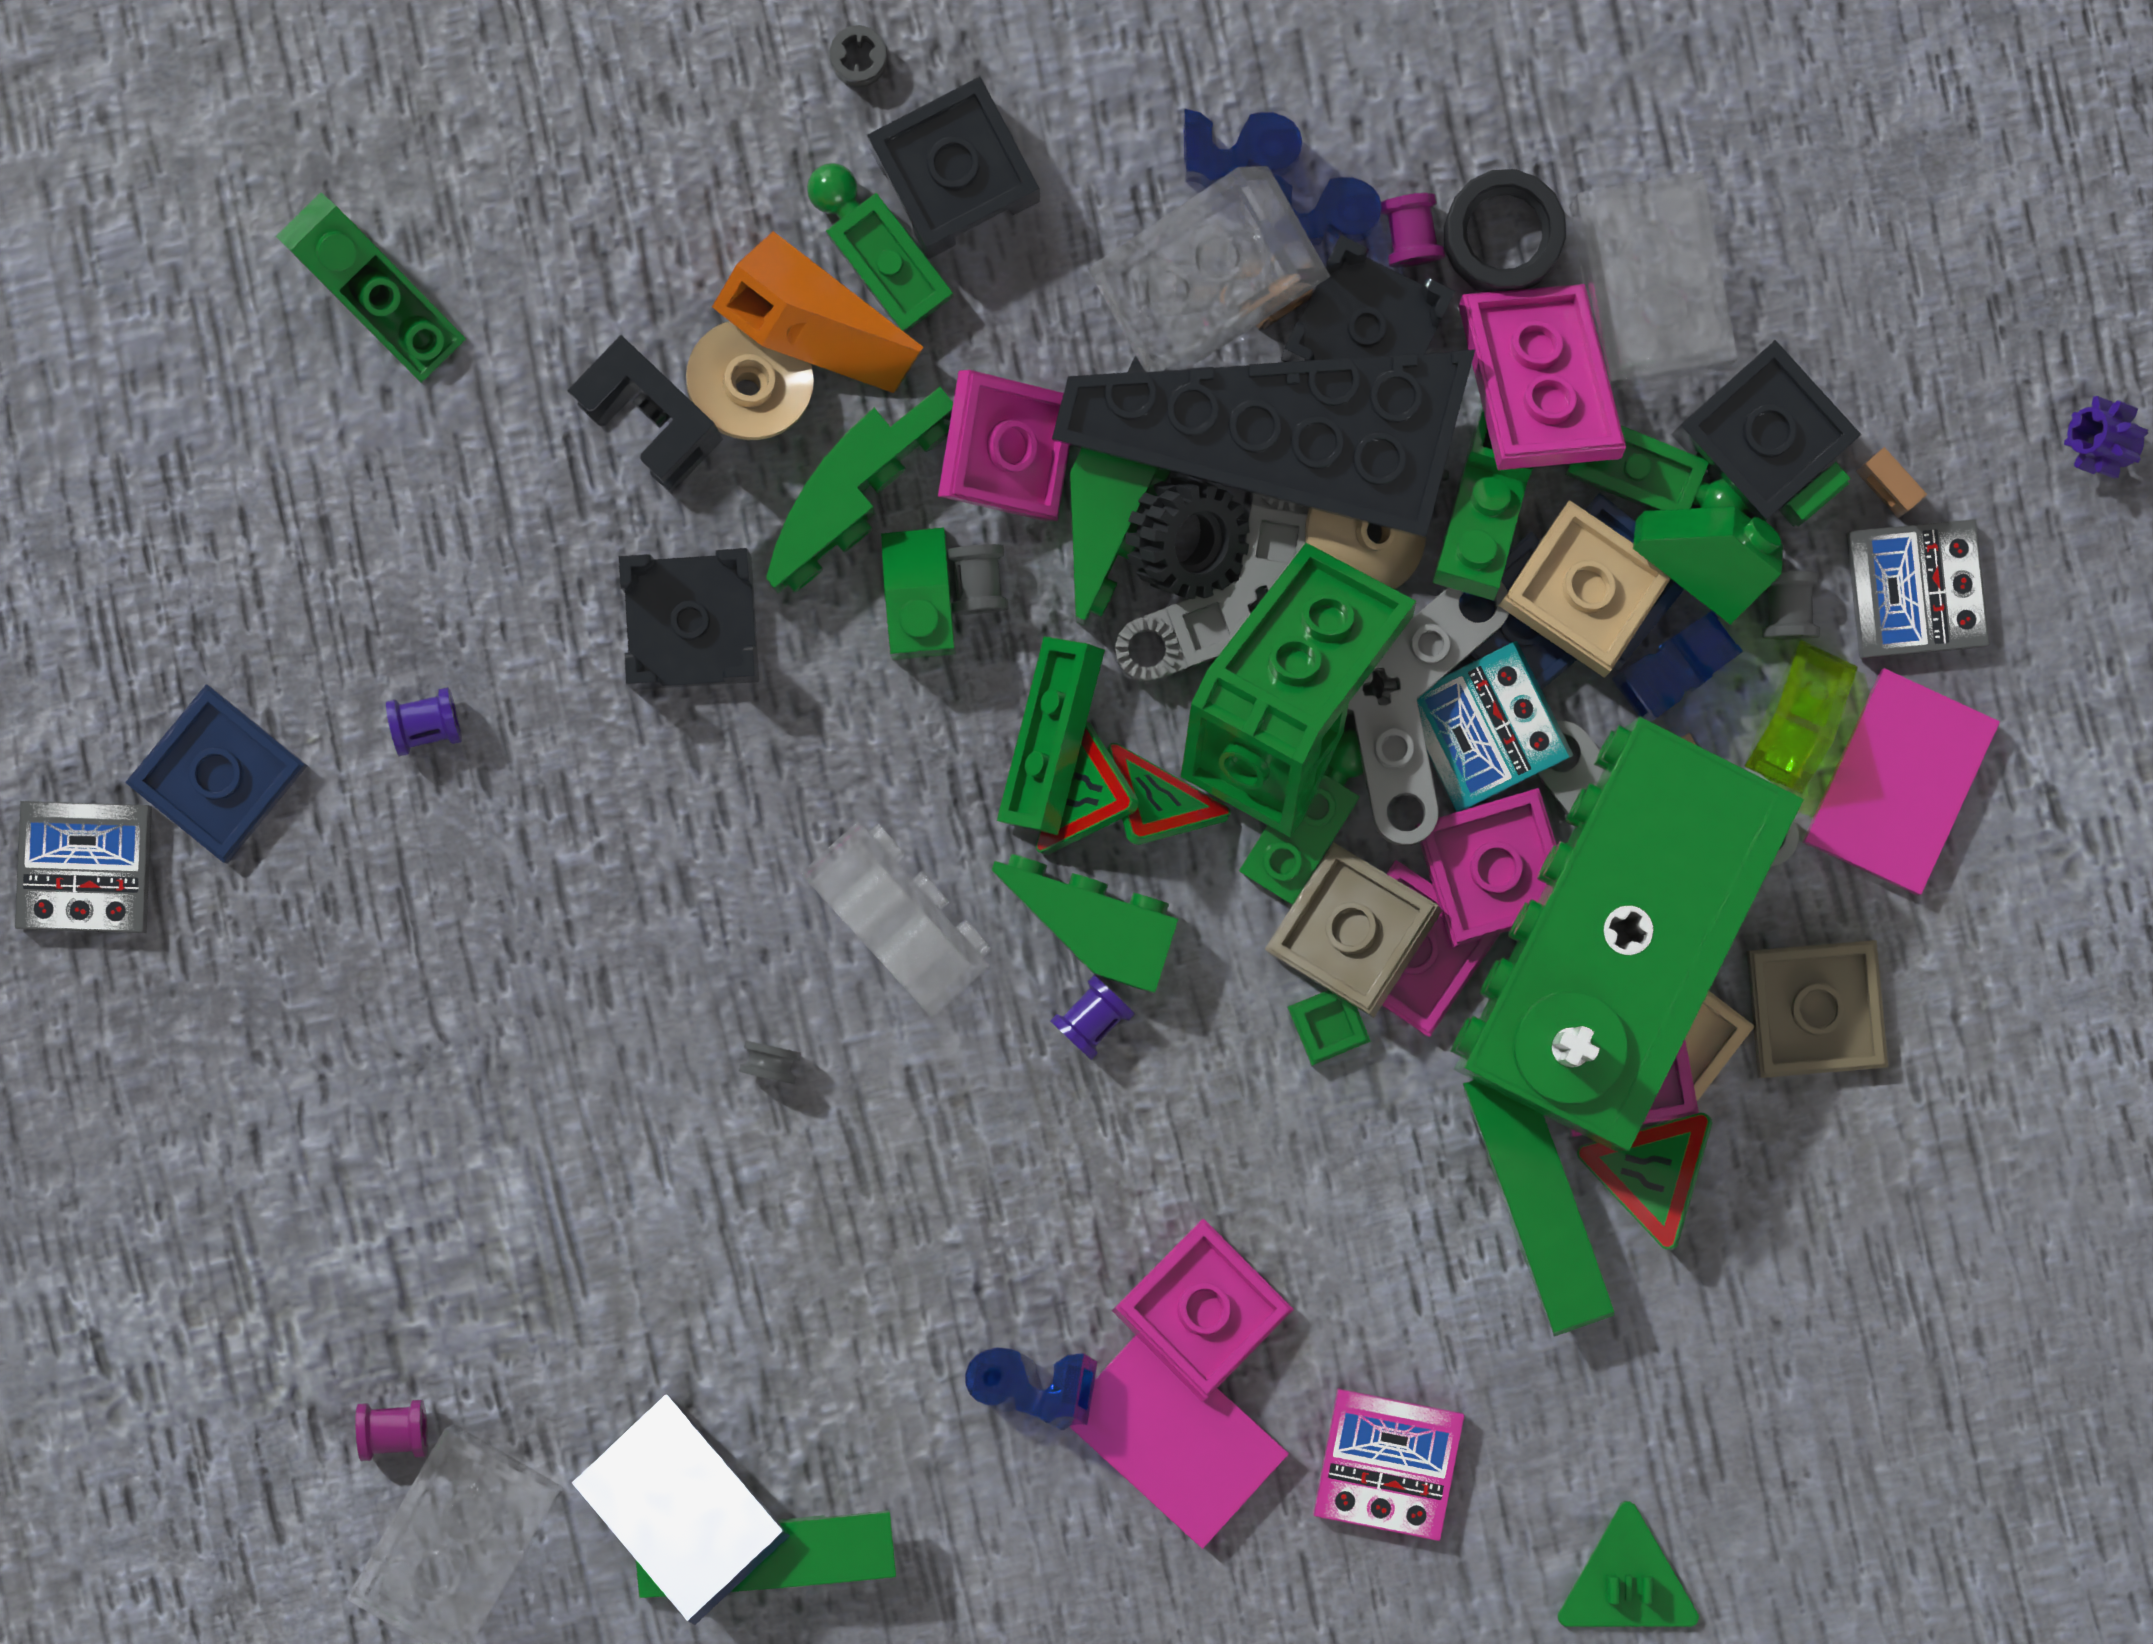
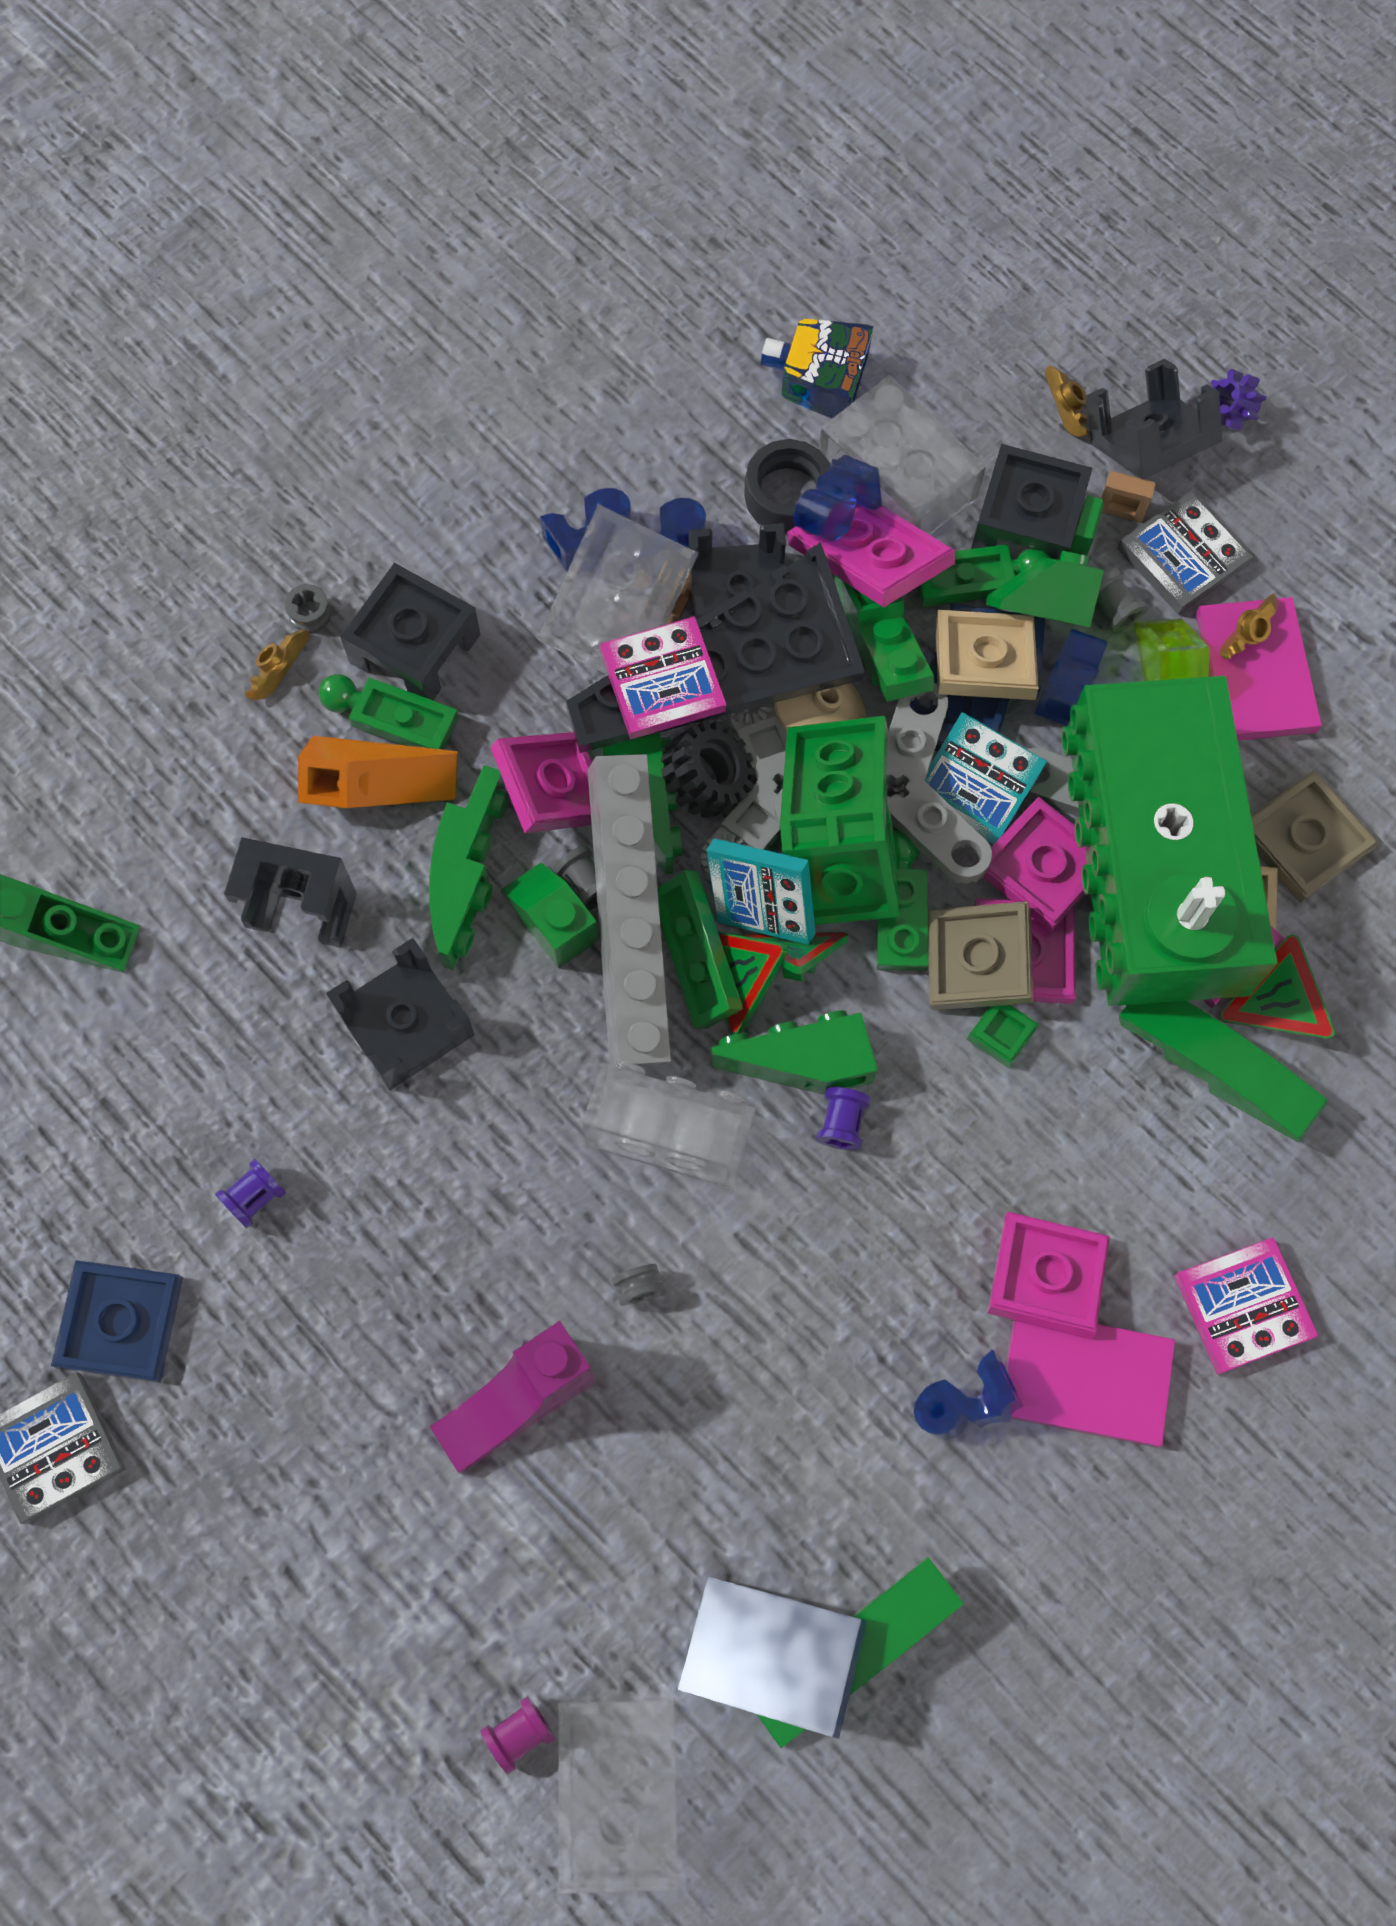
camera: 30 degrees left, 15 degrees down
tan dish [686,321,814,440] -> none
magenta bush [1379,193,1445,268] -> none
none -> pearl gold piece [244,630,310,701]
none -> magenta arch [430,1321,596,1474]
none -> light grey brick [588,754,671,1069]
none -> tile [600,616,726,739]
none -> tile [707,838,816,945]
none -> torso [760,318,874,424]
none -> clear blue leg [794,455,882,541]
none -> pearl gold piece [1045,365,1090,437]
none -> black panel [1086,359,1222,479]
none -> pearl gold piece [1220,593,1278,659]

